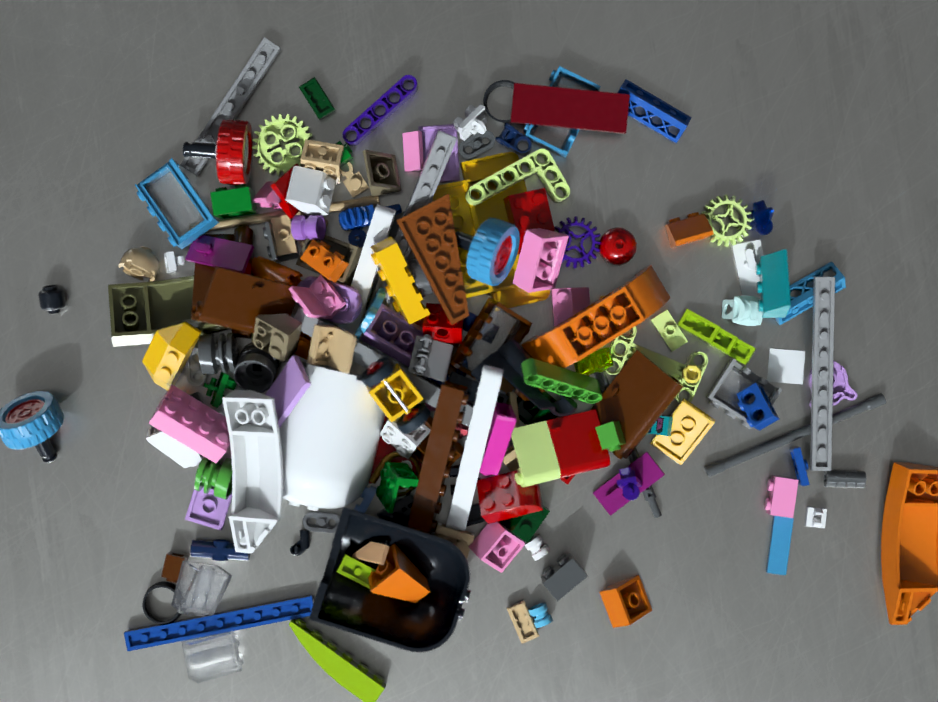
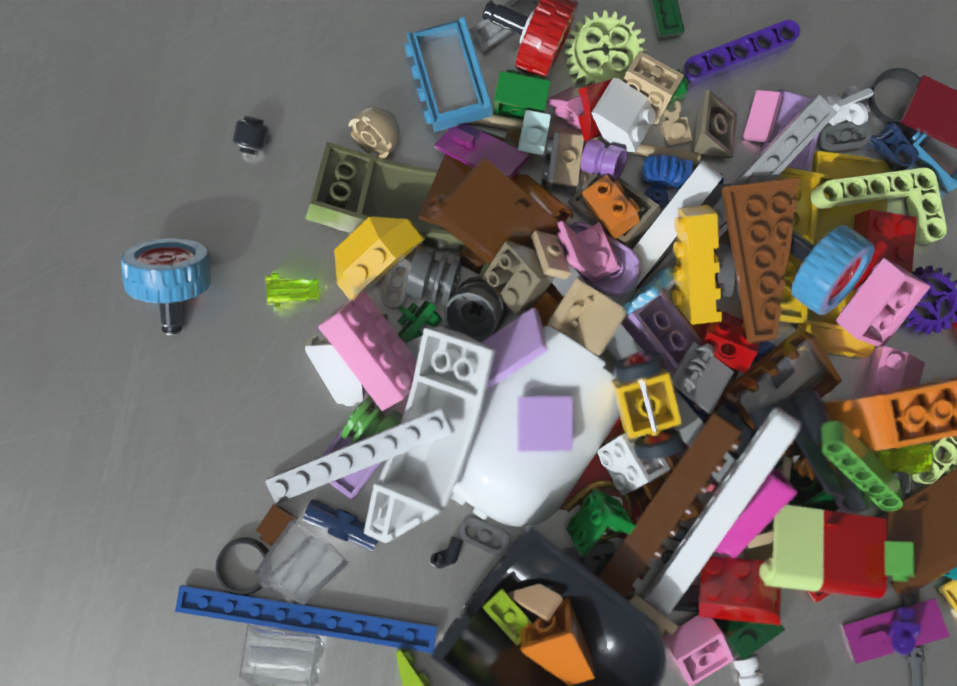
camera: 20 degrees right, 5 degrees down
white tile [164,251,185,273] -> none
medium blue plate [354,485,377,513] -> none
none -> clear neon green piece [265,271,319,312]
none -> plate [265,406,455,504]
none -> lavender tile [517,396,573,452]
none -> light aqua slope [518,110,551,155]
none -> tan plate [531,230,571,279]

